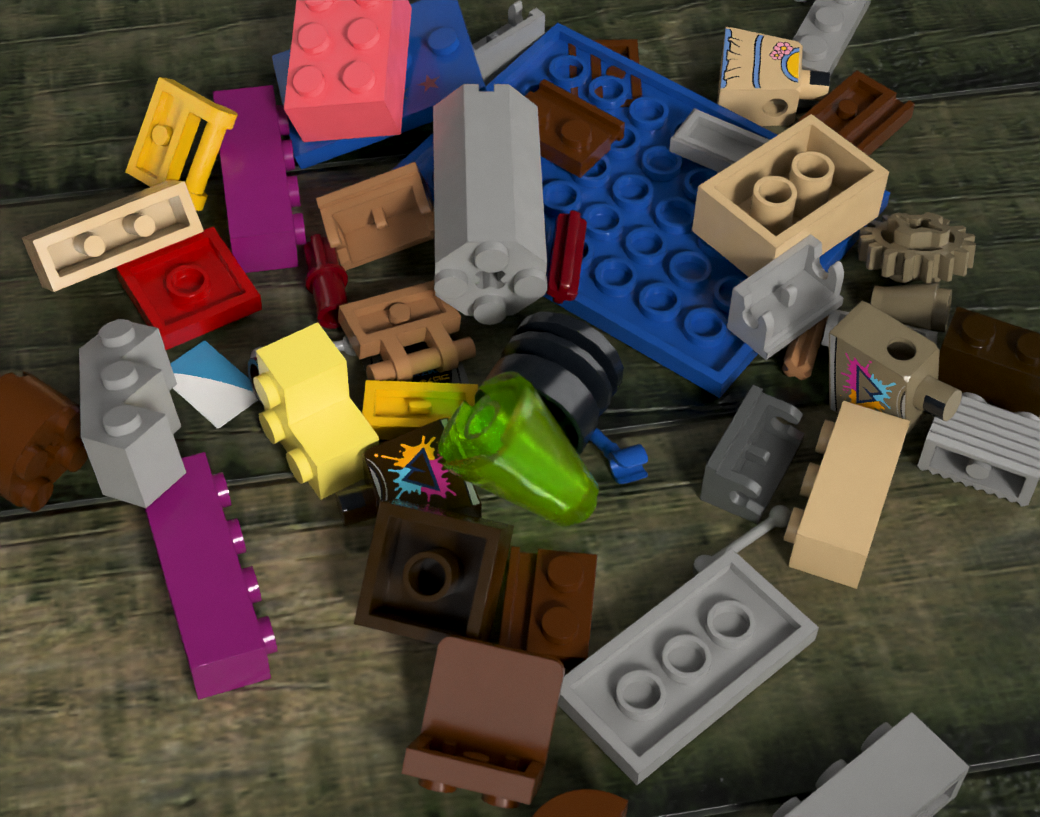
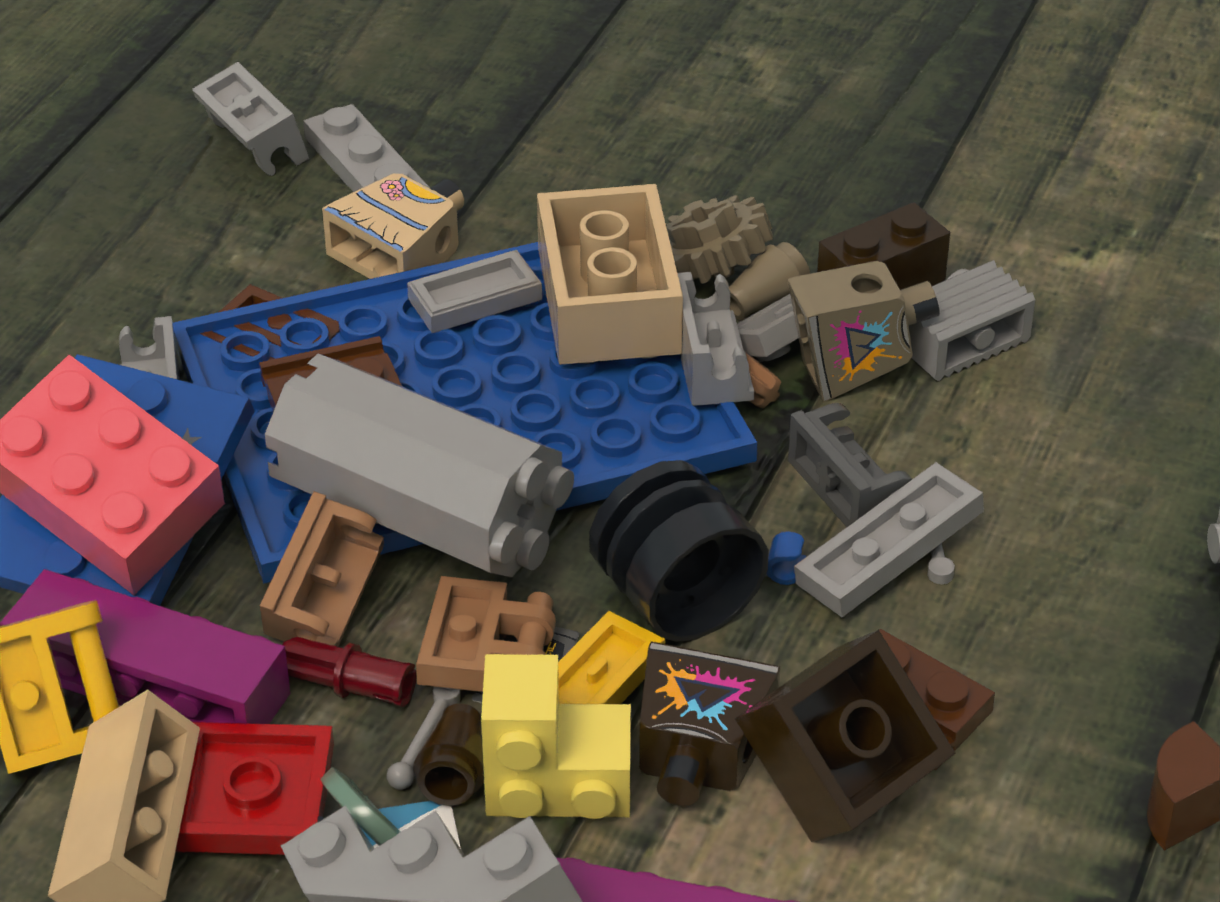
camera: 55 degrees left, 10 degrees down
reddish brown bracket [401,635,565,808] -> none
clear neon green cone [438,371,599,527] -> none
light grey plate [558,548,819,785] -> none
tan brick [783,401,910,589] -> none
reddish brown plate [798,70,915,156] -> none
none -> sand green piece [321,767,400,846]
none -> light grey plate [794,462,984,617]

